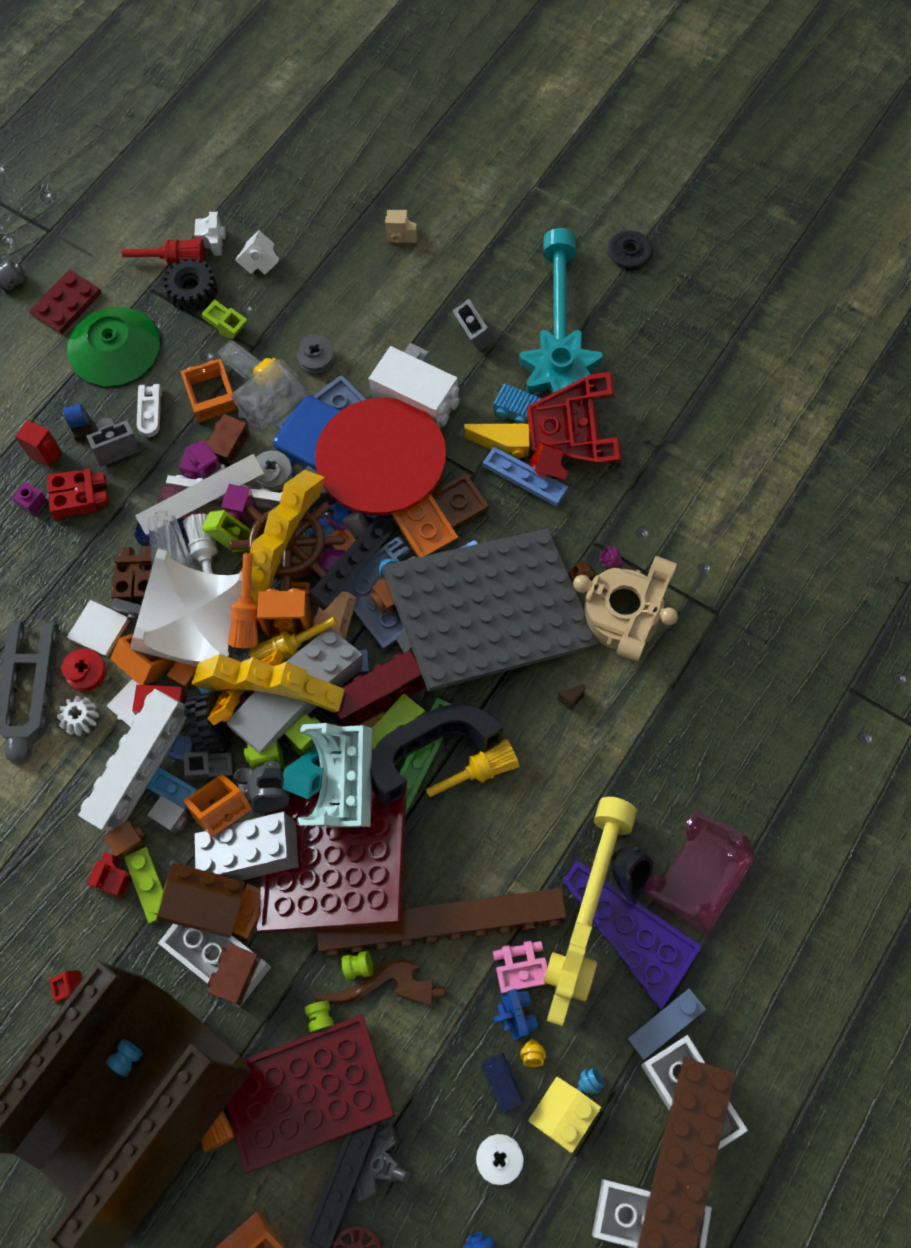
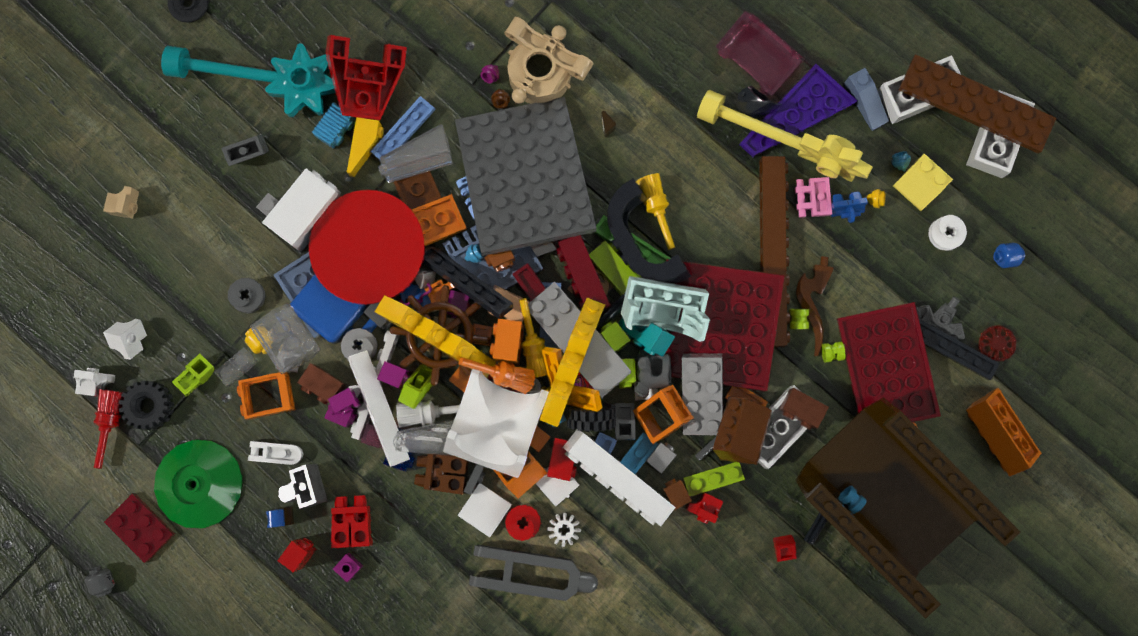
camera: 85 degrees left, 15 degrees up
clear blue brick [481,1053,525,1114] -> none
red brick [529,441,568,480] -> none
none -> clear slope [378,124,453,183]
none -> dark red tile [512,263,546,301]

